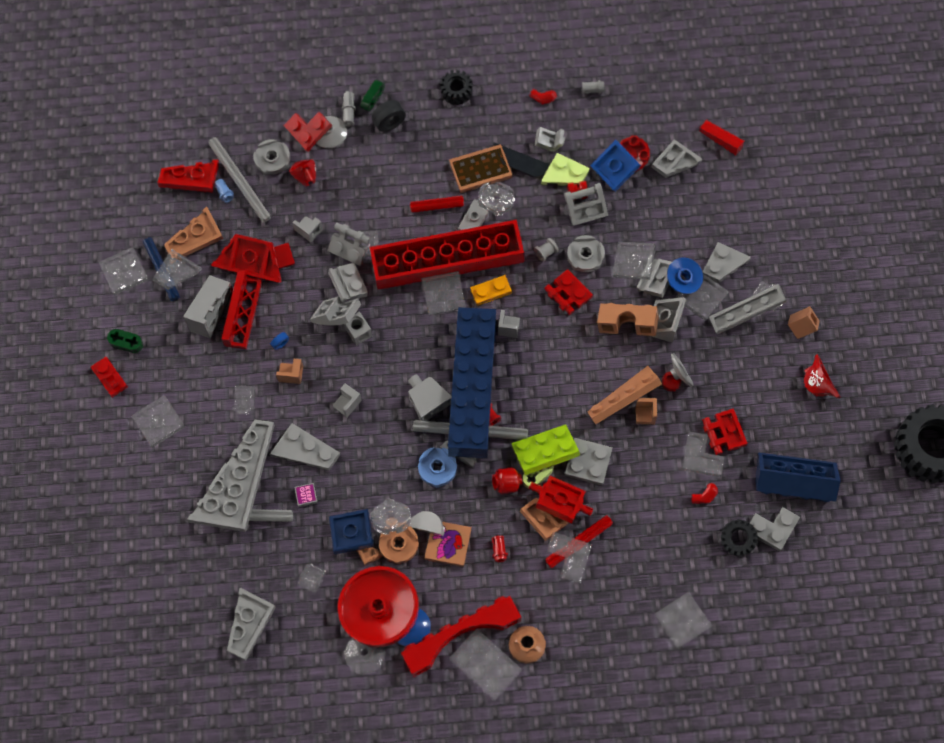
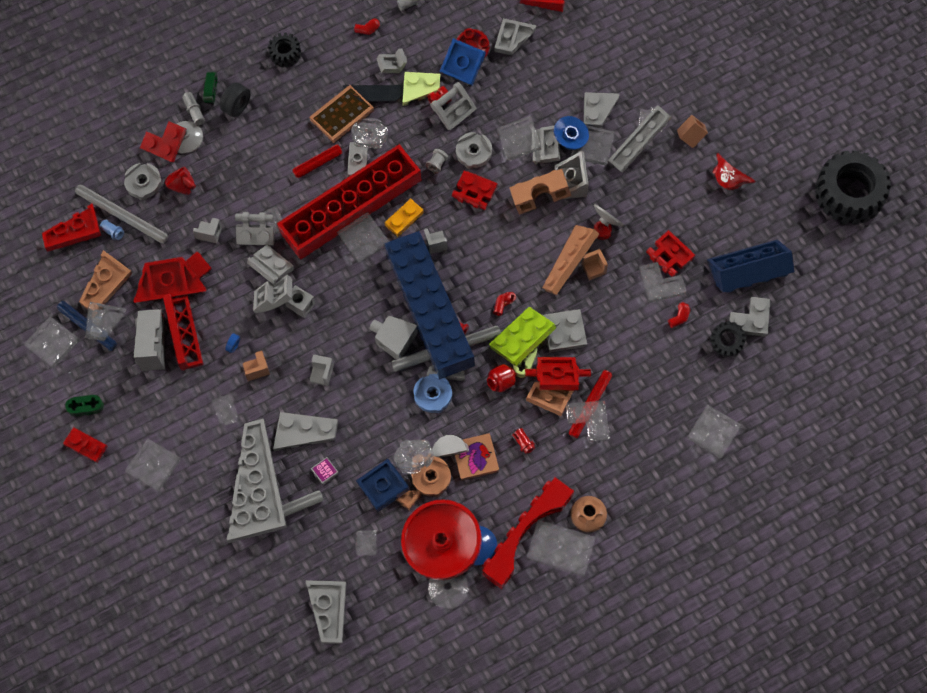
camera: 25 degrees left, 0 degrees up
none -> red arm [493,292,516,316]

